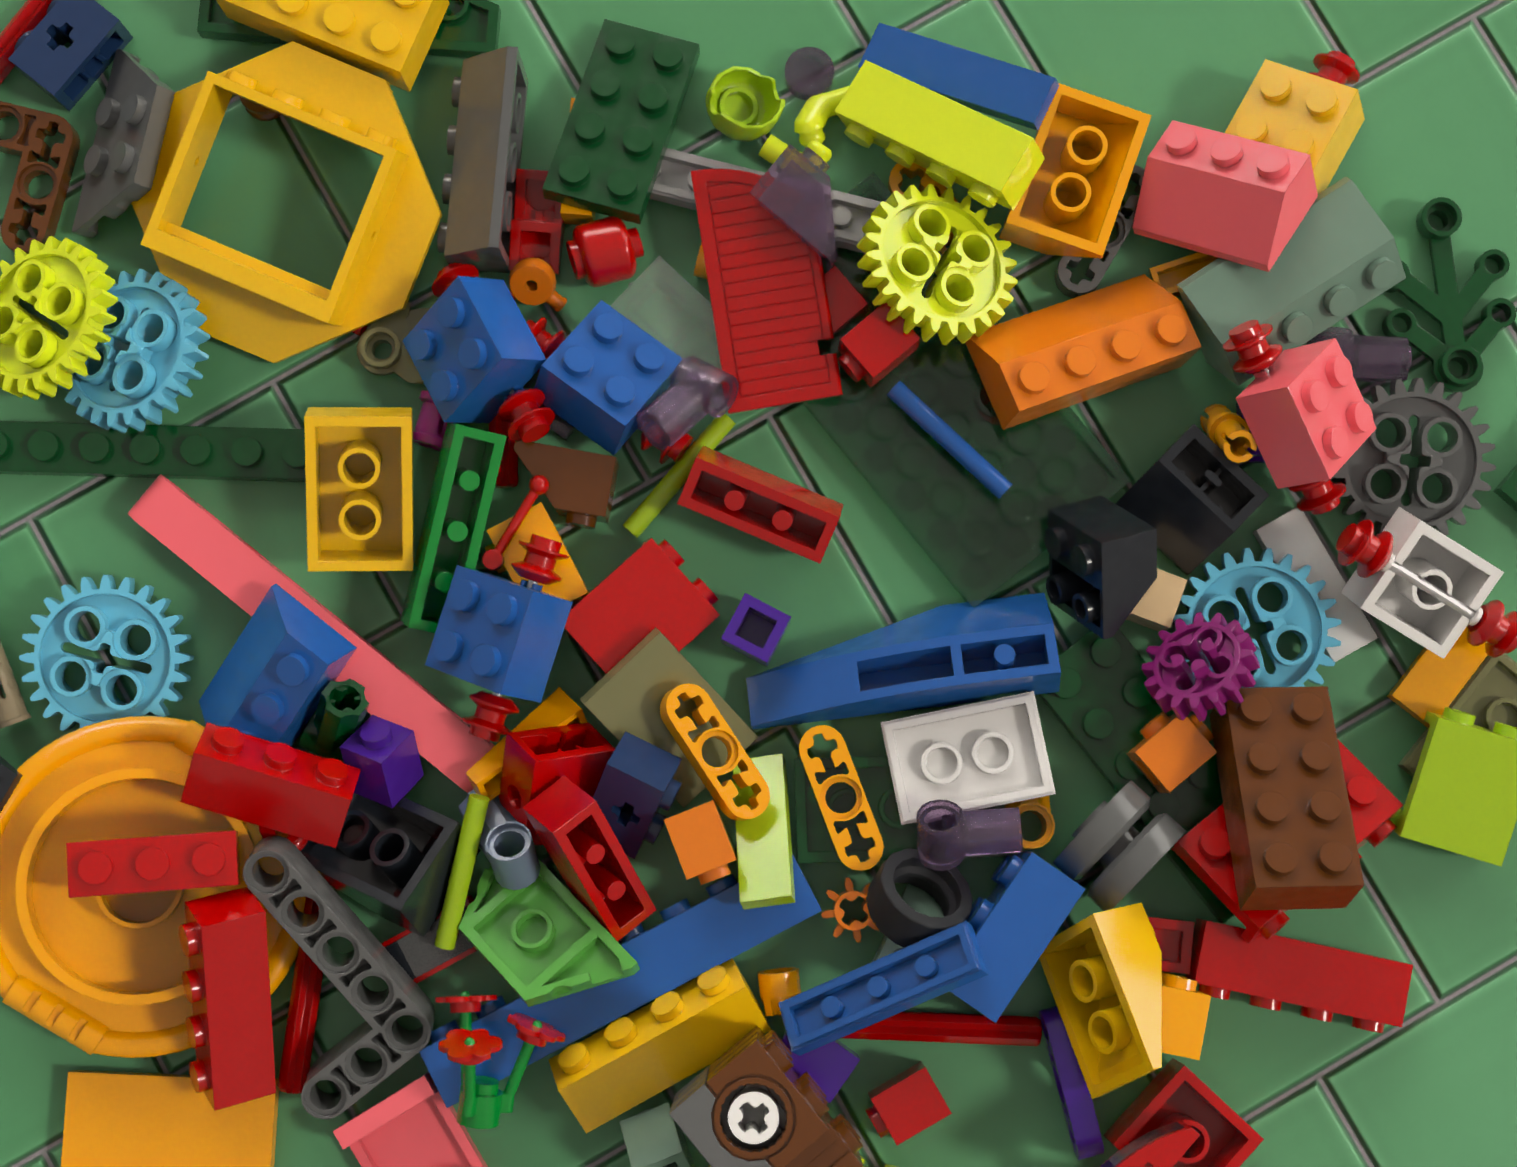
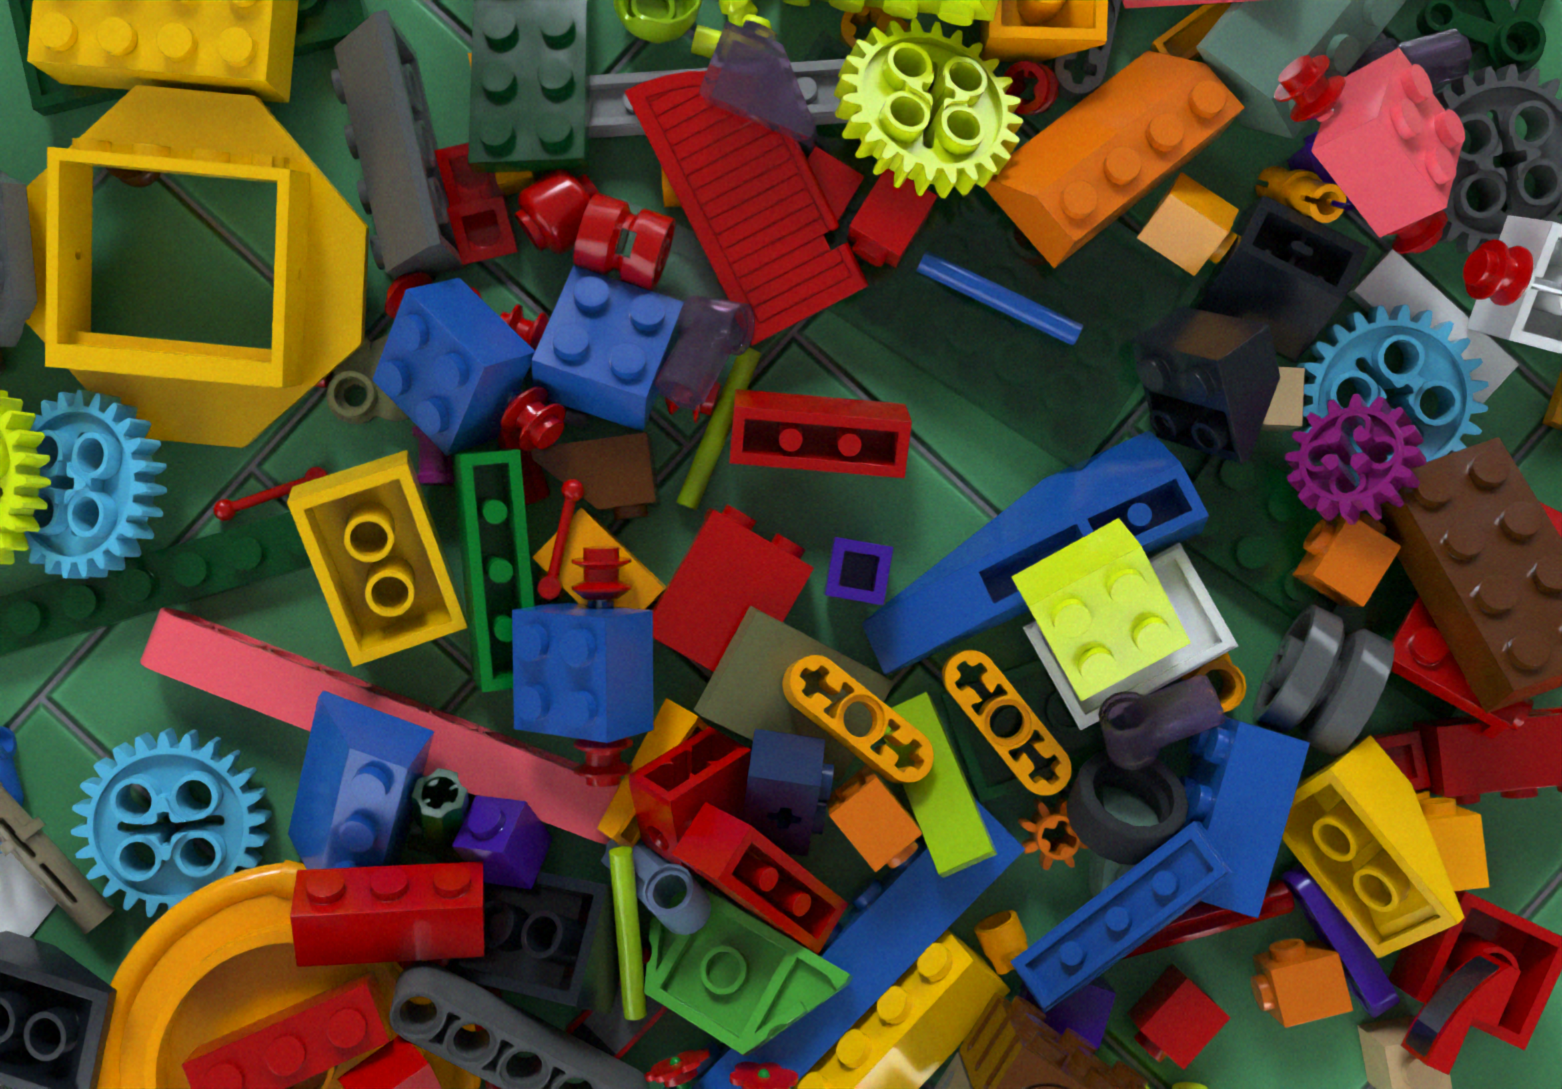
camera: 15 degrees left, 5 degrees up
orange piece [509,258,567,312] -> none
none -> red hinge [213,467,329,521]
none -> red wheel [573,192,676,292]
none -> red bush [1003,61,1059,116]
none -> neon yellow brick [1011,518,1191,701]
none -> light orange brick [1137,172,1239,276]
none -> orange brick [1250,939,1354,1028]

